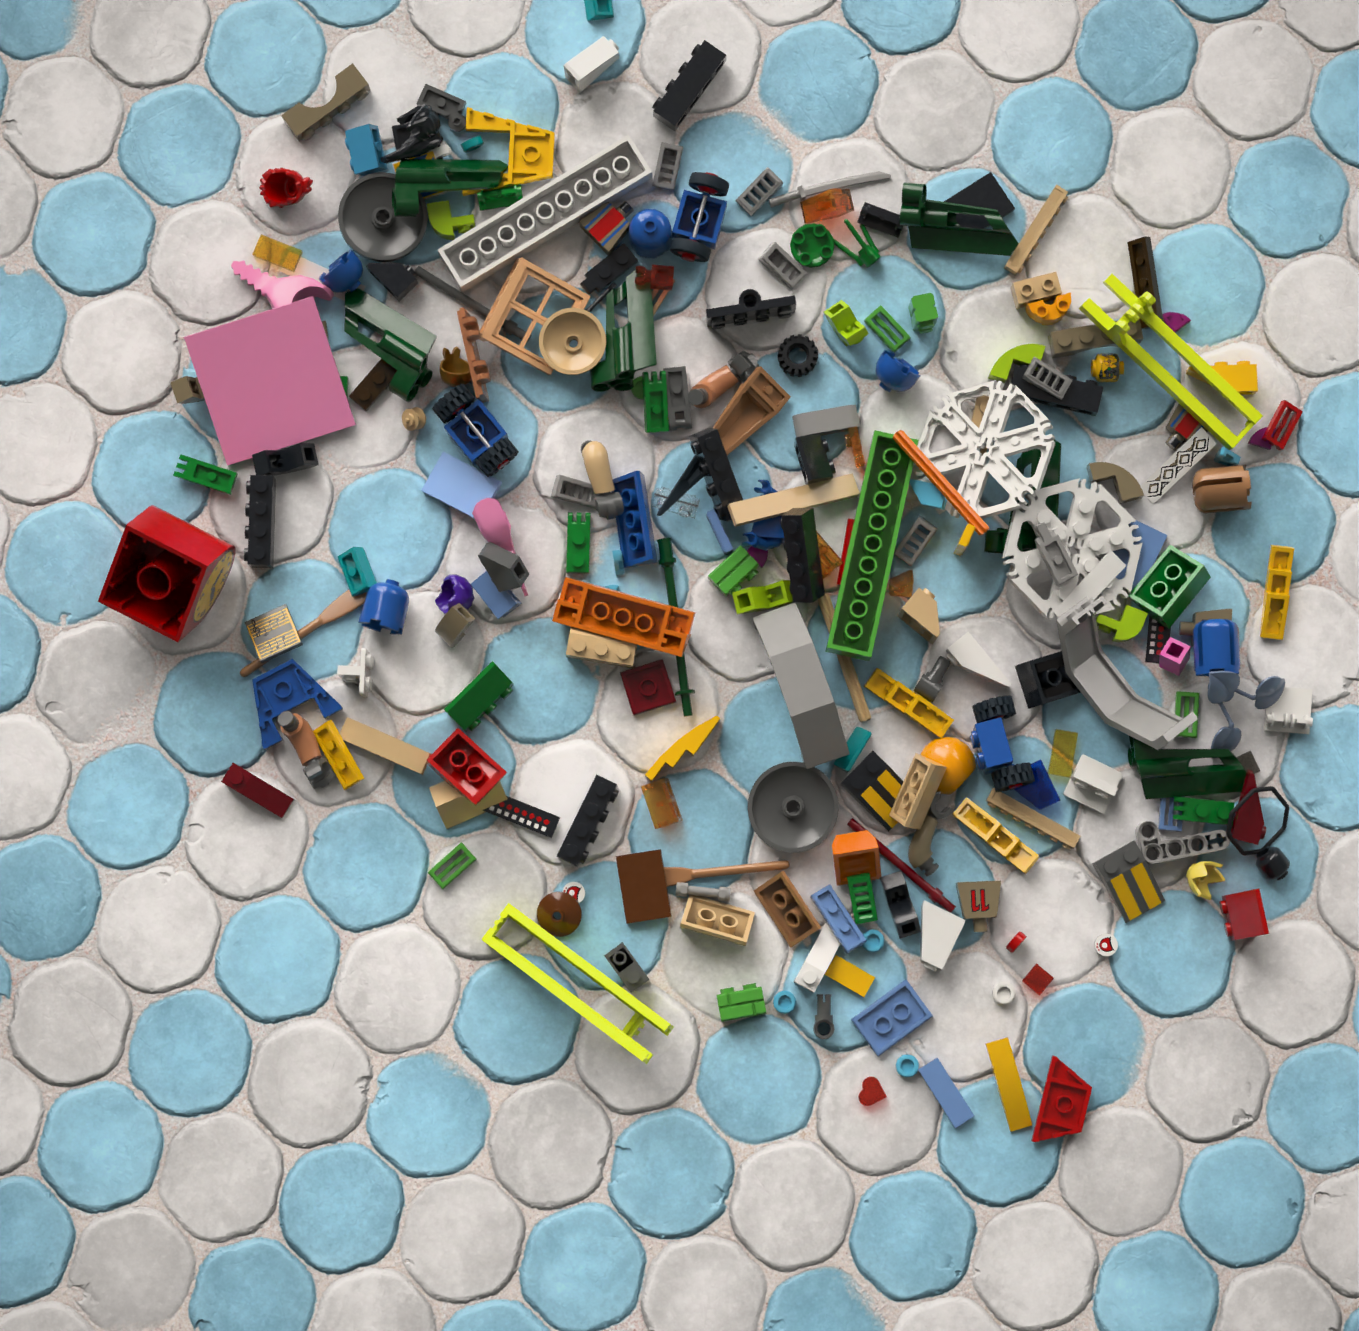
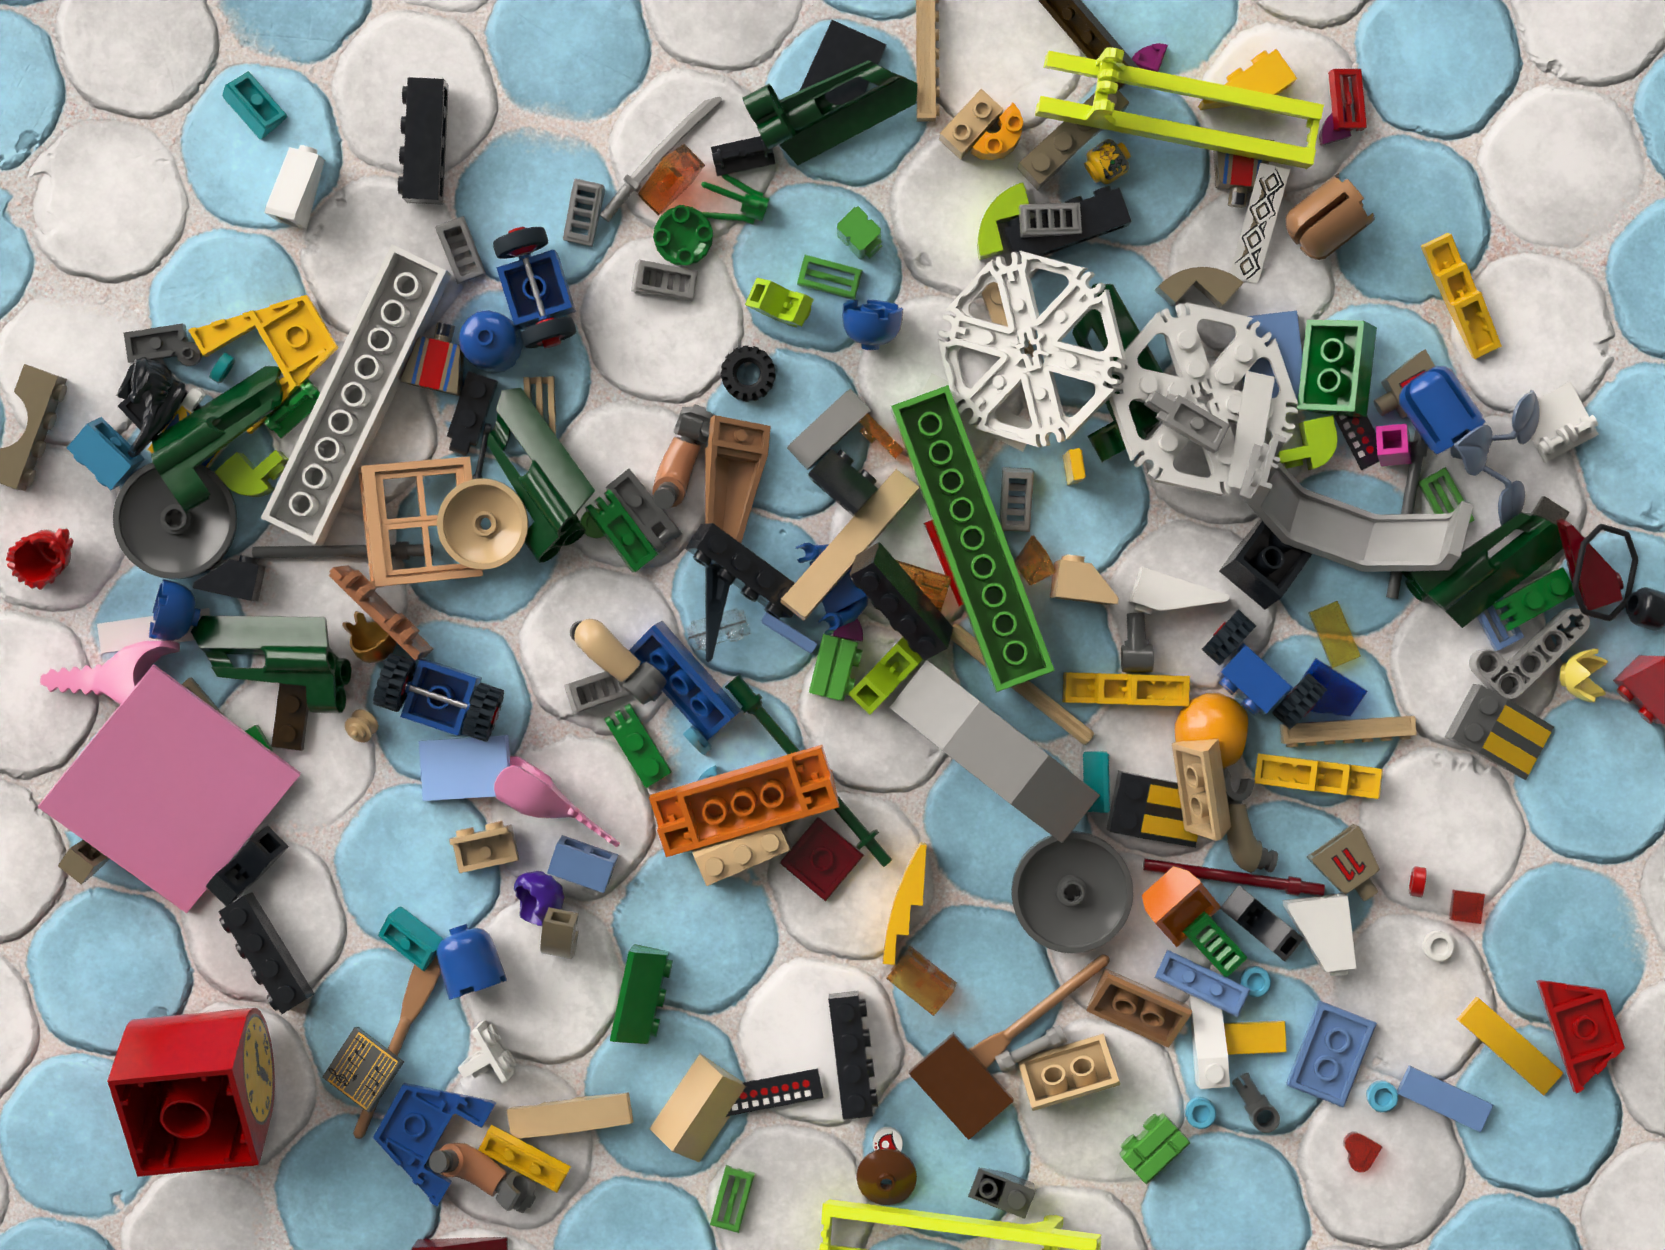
camera: 30 degrees left, 5 degrees up
green hinge [173,454,238,495] -> none
clear yellow tile [252,234,303,272] -> none
red slope [427,728,507,806] -> none
dark grey slope [478,542,529,592] -> none
clear red plate [635,264,674,290] -> none
black plate [706,289,796,329] -> none
orange axle [893,430,989,536] -> none
medium azure tile [909,479,947,510] -> none
white bracket [1063,754,1122,814] -> none
white tile [1094,934,1118,956] -> none
medium azure tile [1214,446,1241,466] -> none
none -> tan bracket [449,821,519,873]
none -> dark grey bar [1386,429,1428,599]

